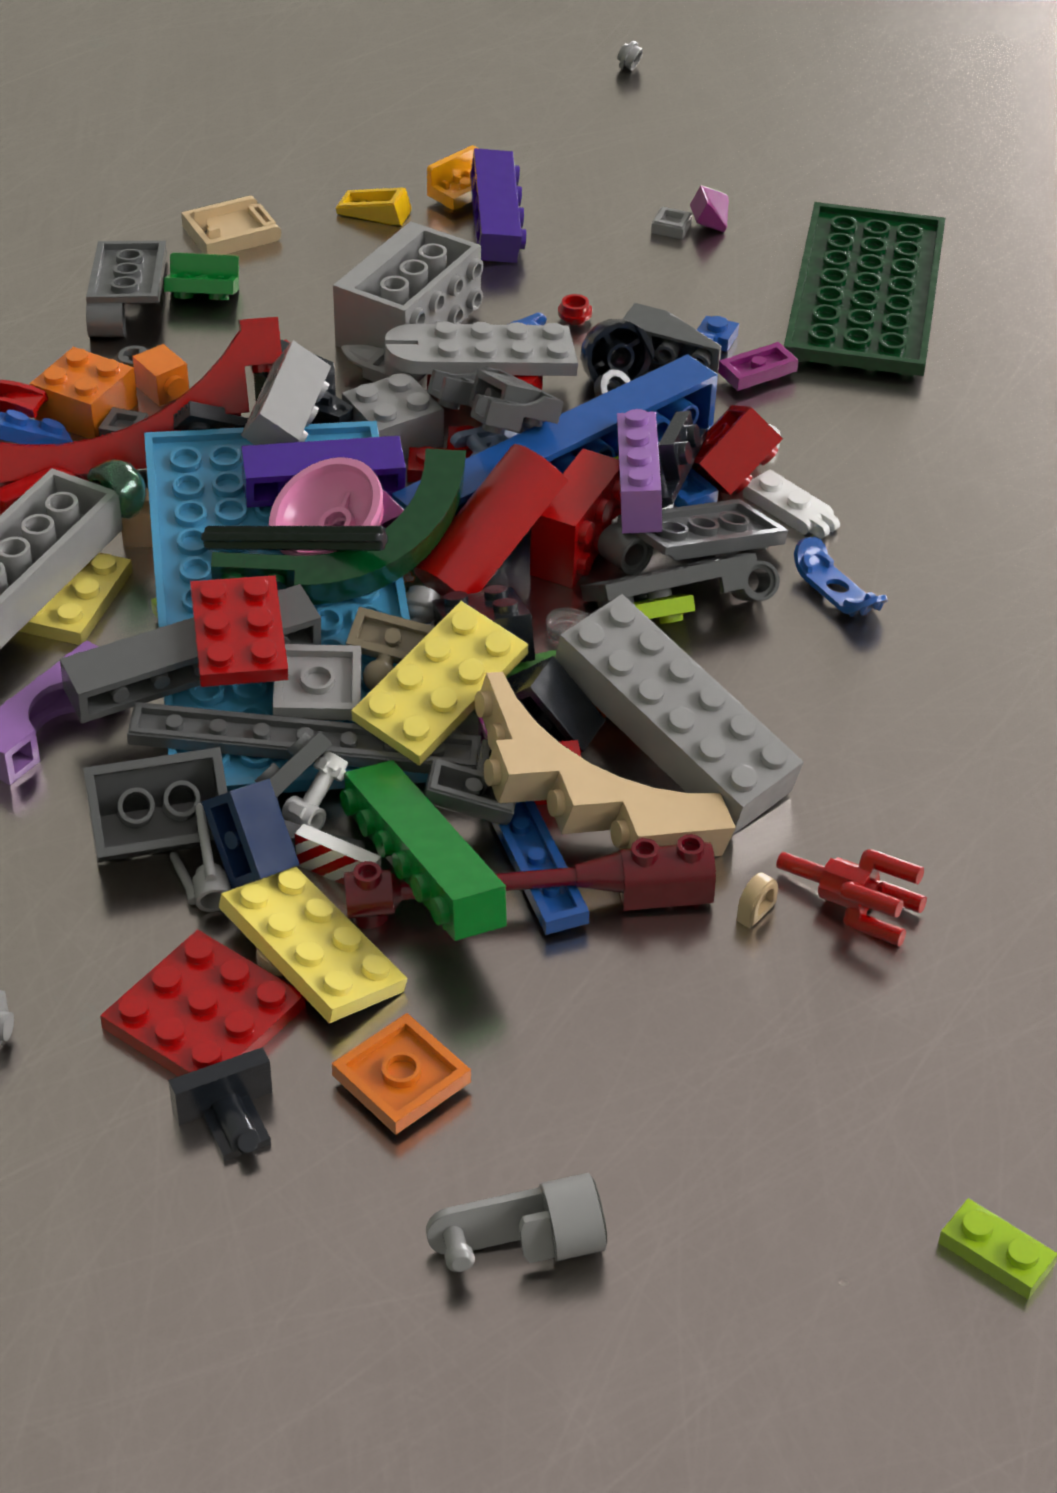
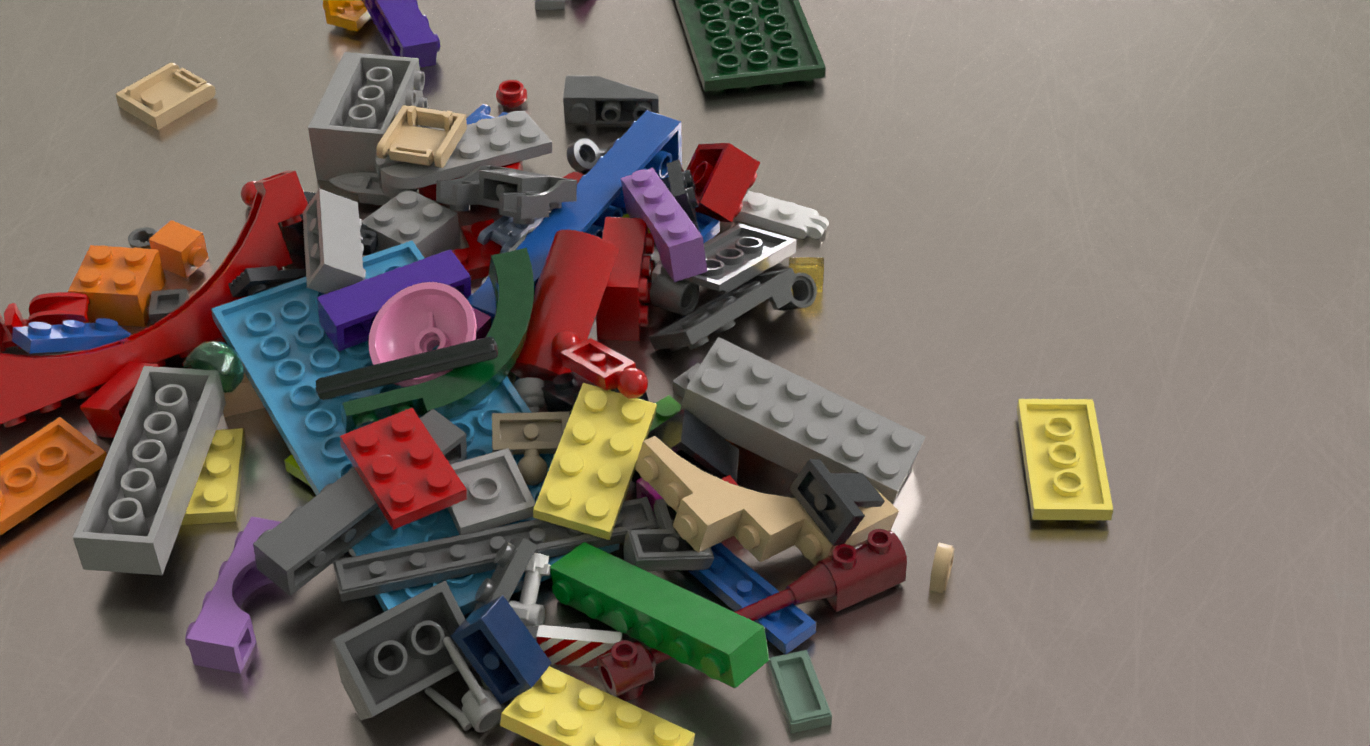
camera: 20 degrees left, 0 degrees up
dark grey hinge [86,241,167,338] -> none
green bracket [164,252,239,300] -> none
yellow slope [335,187,412,226] -> none
clear tile [546,607,591,643] -> none
black cylinder [580,319,655,391] -> none
lime plate [633,594,695,624] -> none
blue plate [697,316,739,352] -> none
magenta plate [718,342,798,391] -> none
red plant [776,849,927,947] -> none
blue piece [794,537,888,617] -> none
none -> tan container [377,105,467,168]
none -> red plate [551,331,648,399]
none -> sand green tile [766,650,832,734]
none -> clear yellow tile [789,257,824,292]
none -> black piece [789,459,885,546]
none -> light yellow plate [1017,399,1113,520]

